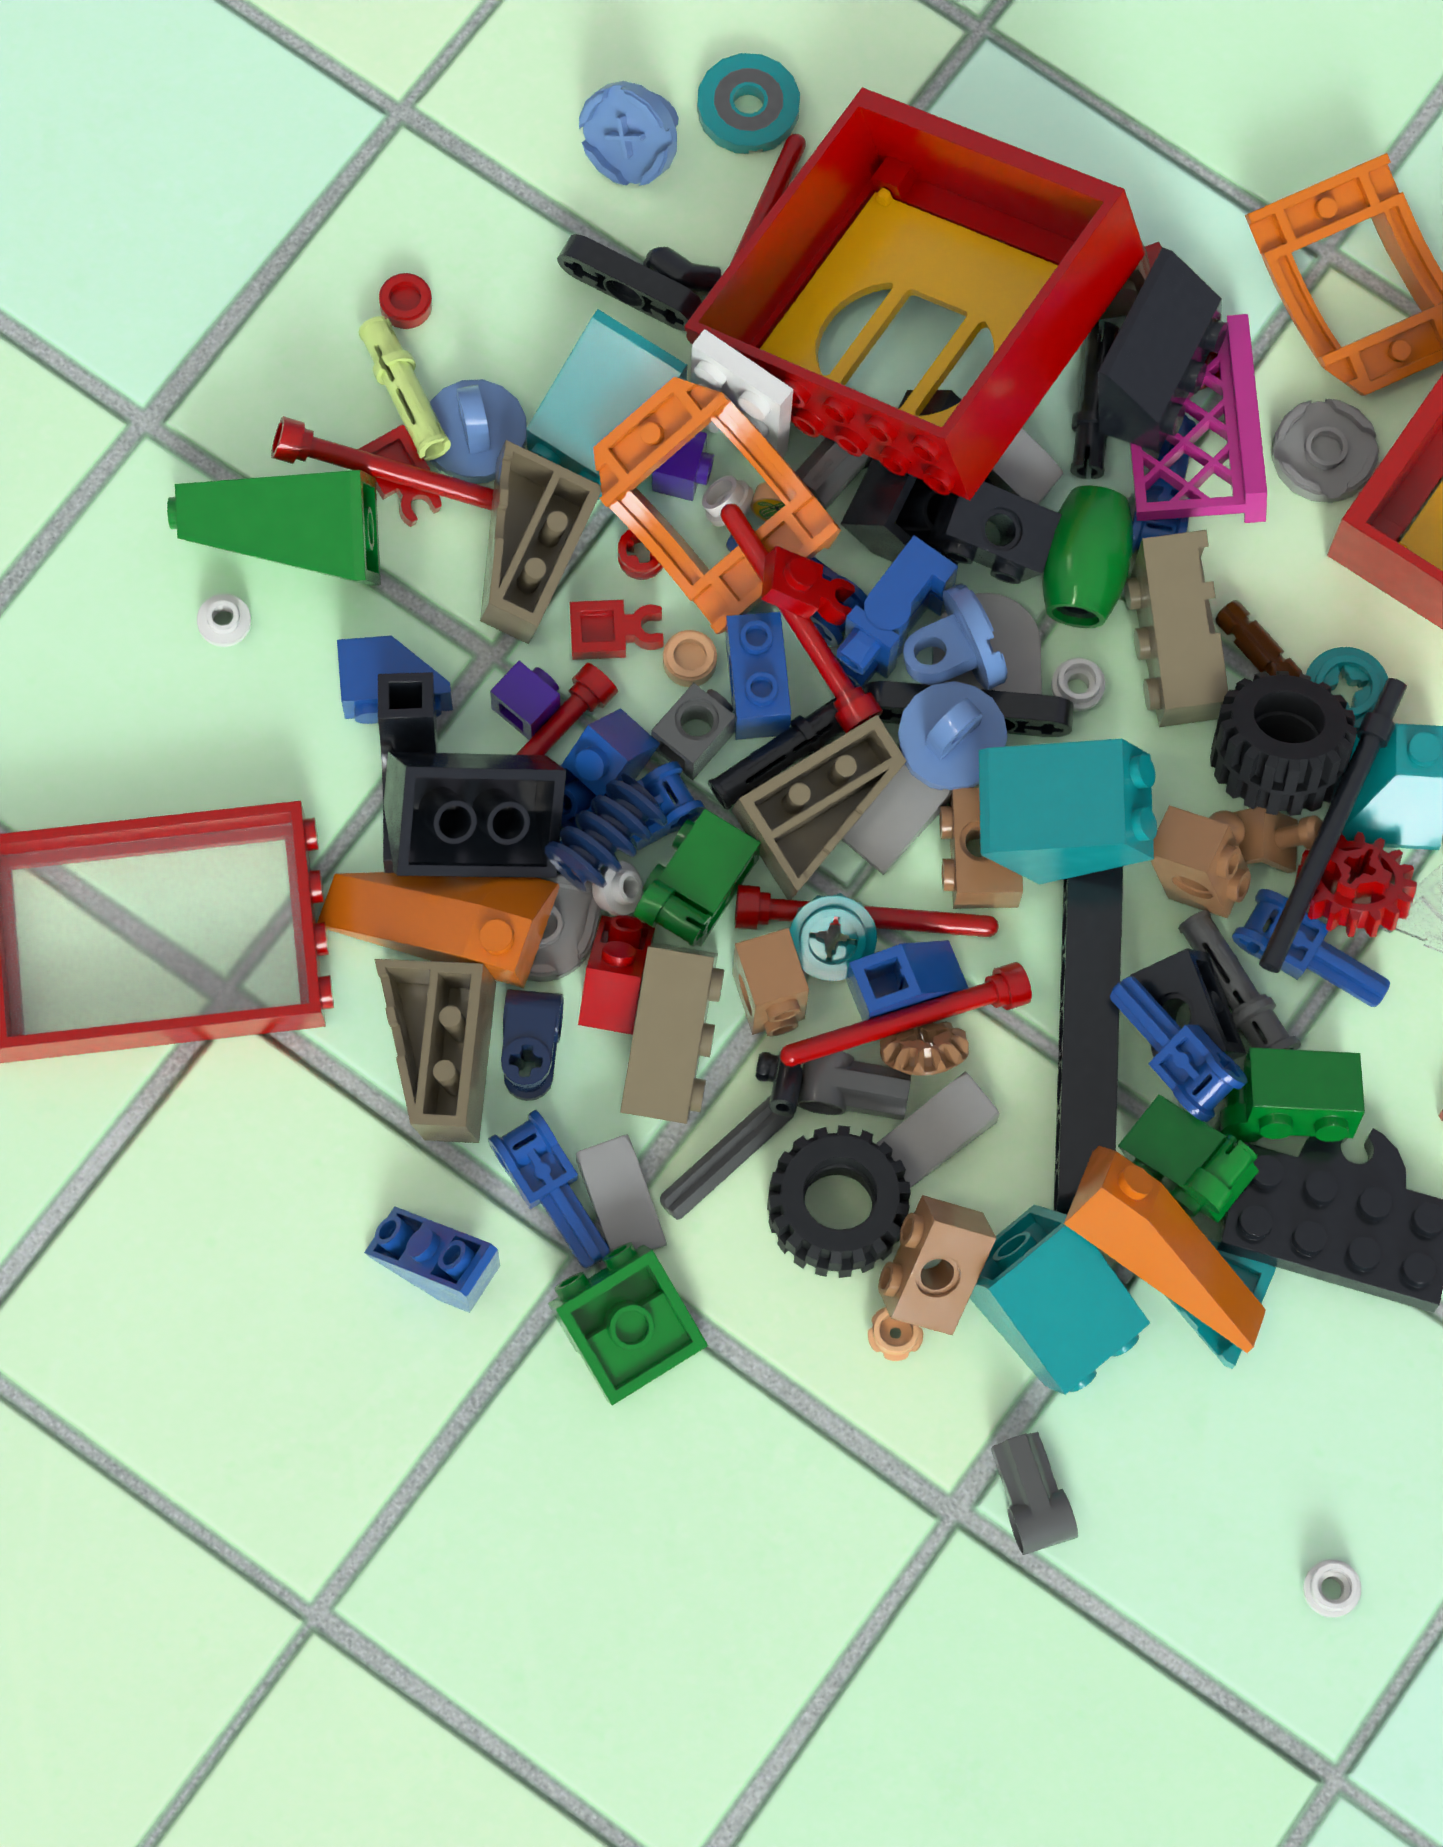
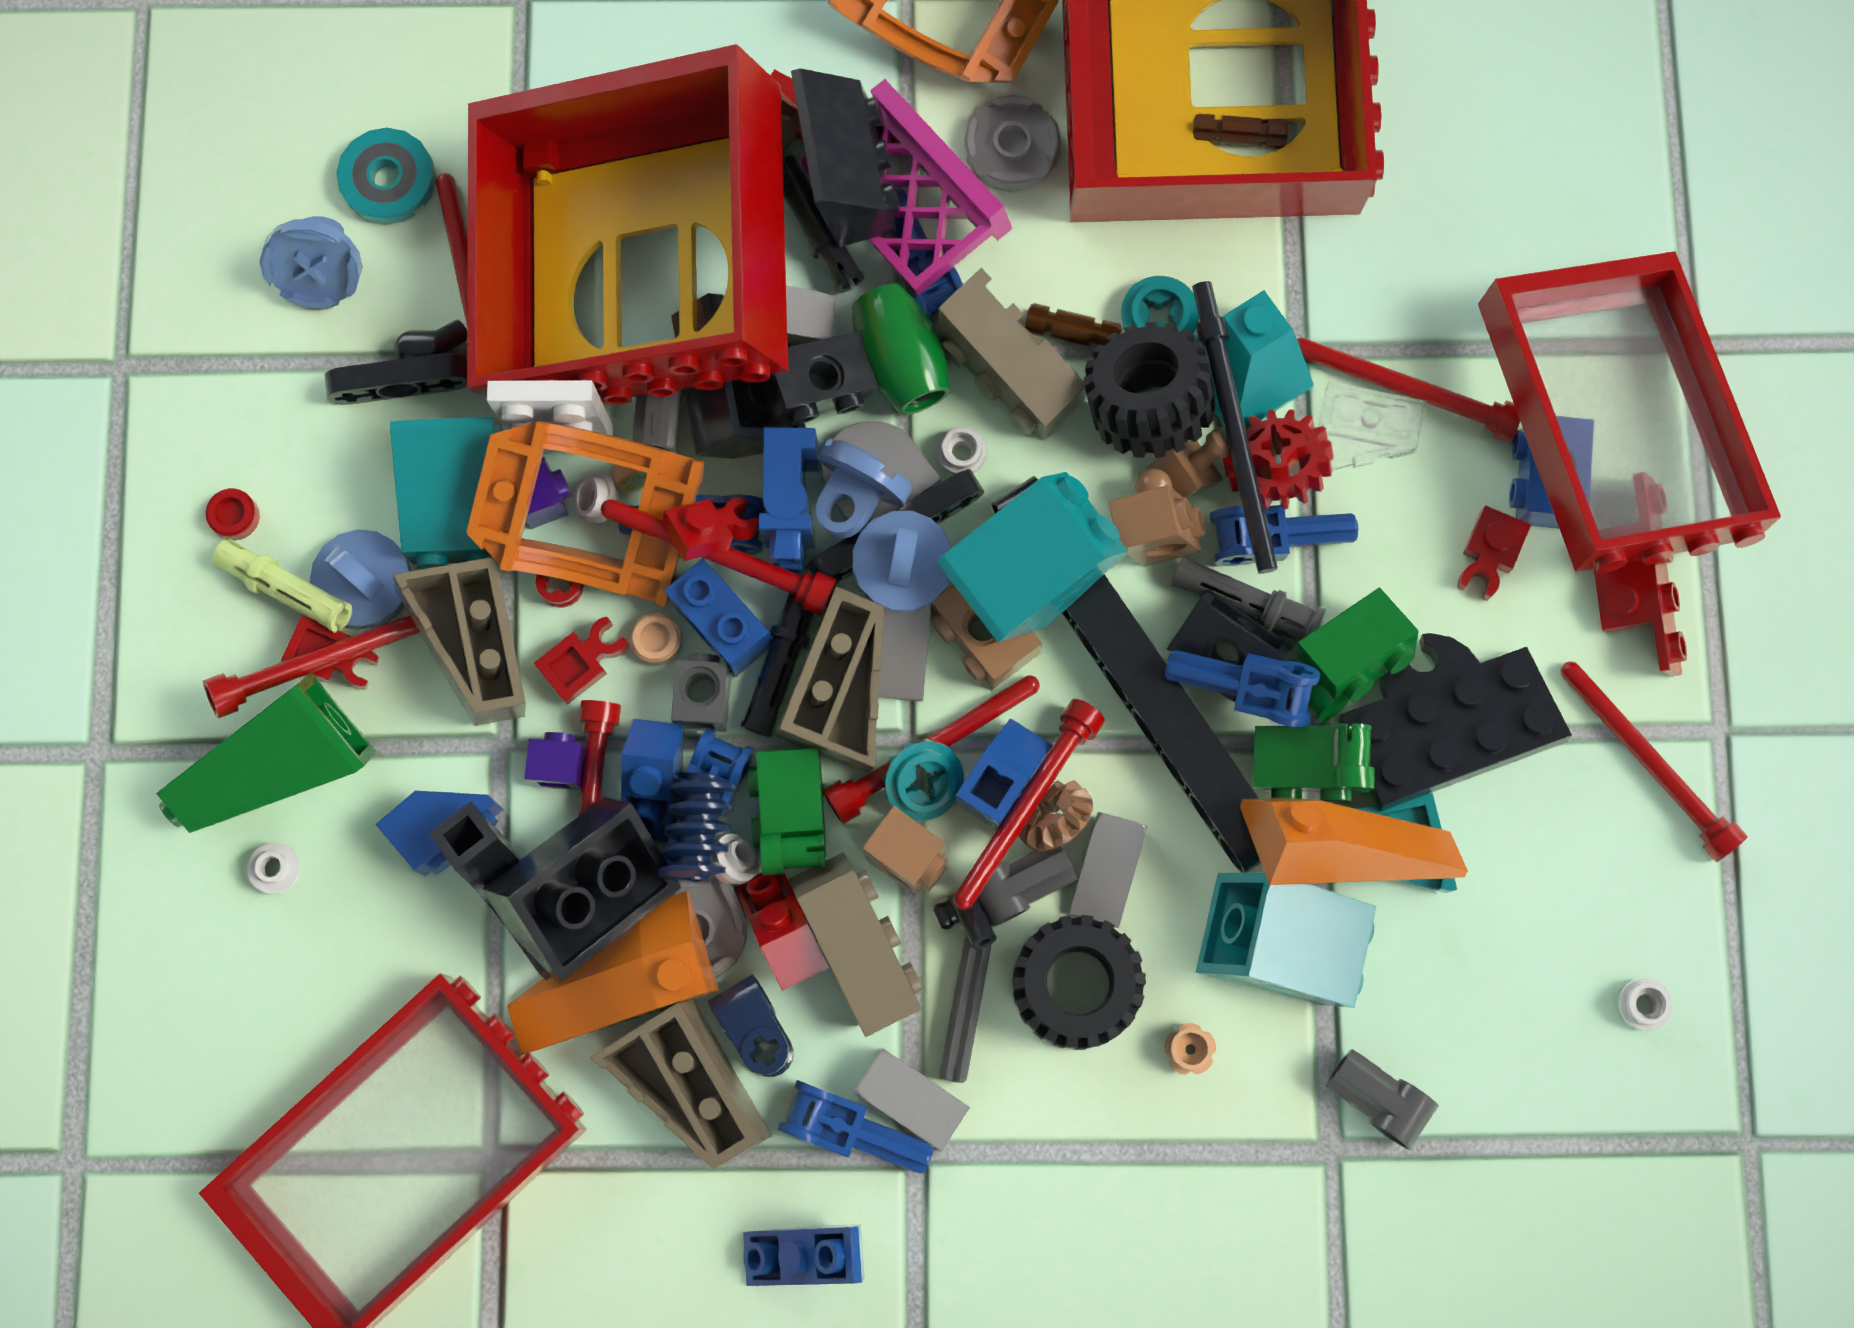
camera: 30 degrees left, 5 degrees up
green plate [548,1242,708,1406] -> none
medium nougat brick [878,1195,996,1336] -> none

